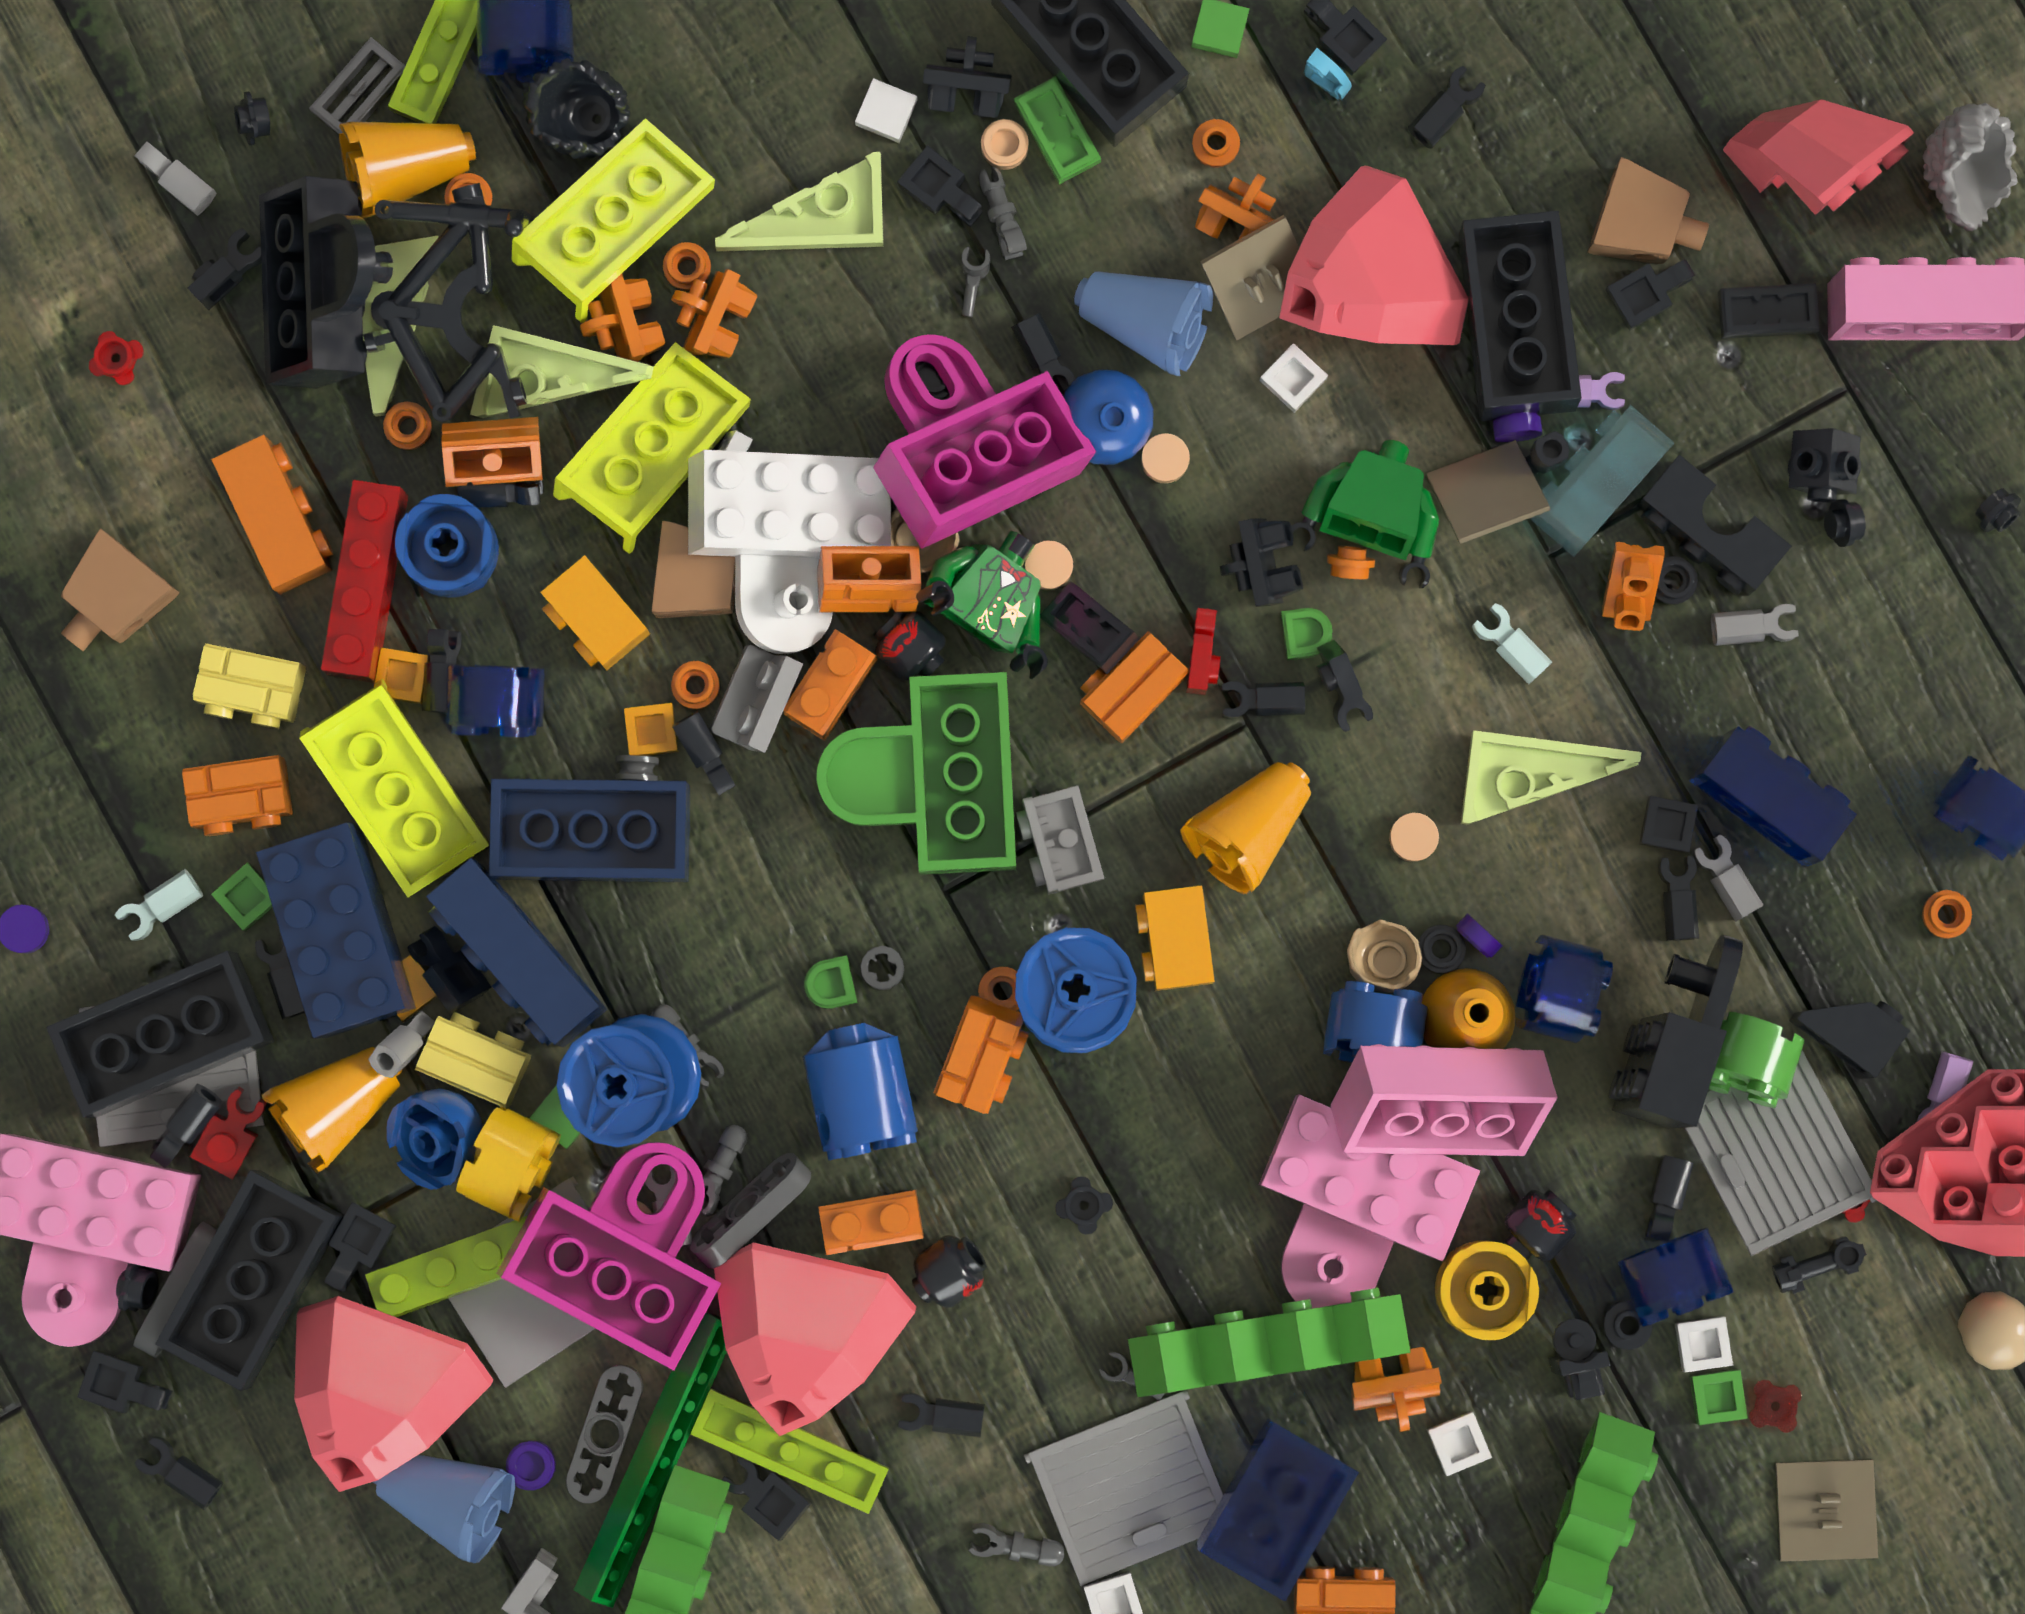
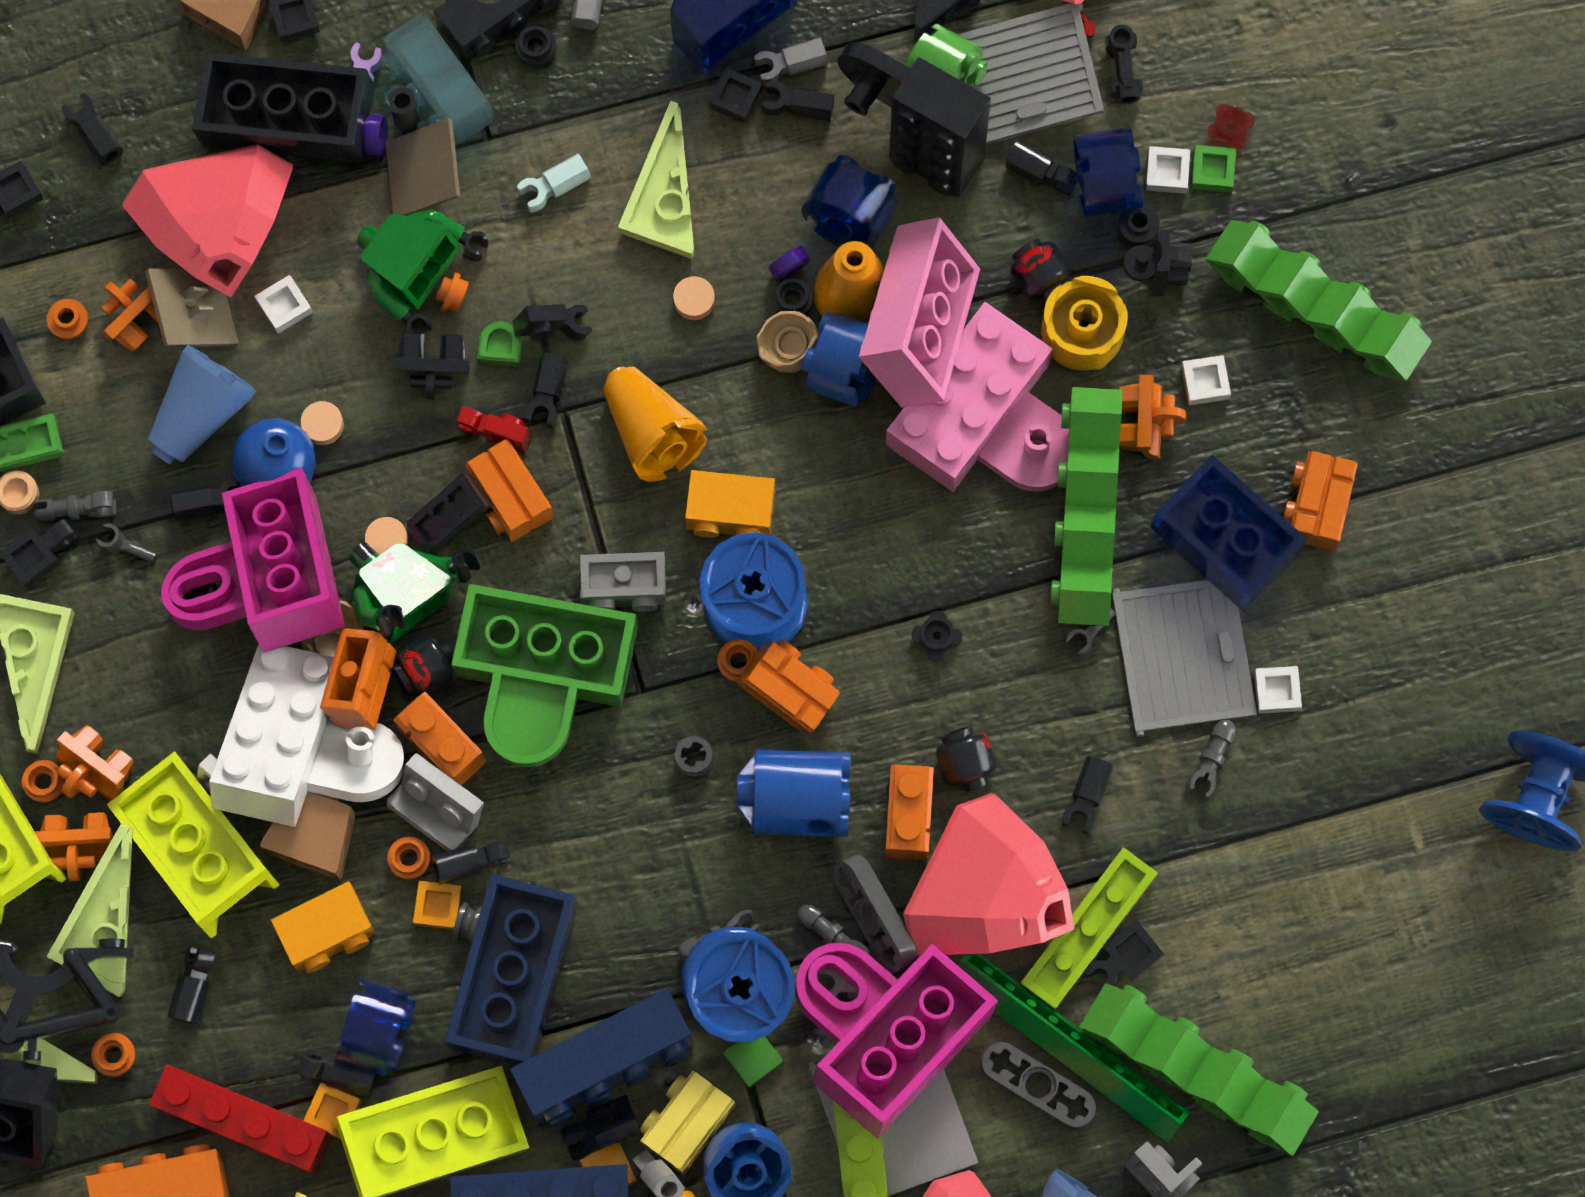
camera: 75 degrees left, 10 degrees down
blue brick [395,494,499,598] -> none
orange brick [442,417,543,487] -> none
yellow brick [456,1106,561,1222] -> none
dark purple tile [506,1440,556,1490] -> none
bright green tile [804,955,858,1009] -> none
medium azure tile [1304,48,1352,100] -> none
orange hips [1602,542,1665,631] -> none
dark tan piece [1775,1459,1878,1562] -> none

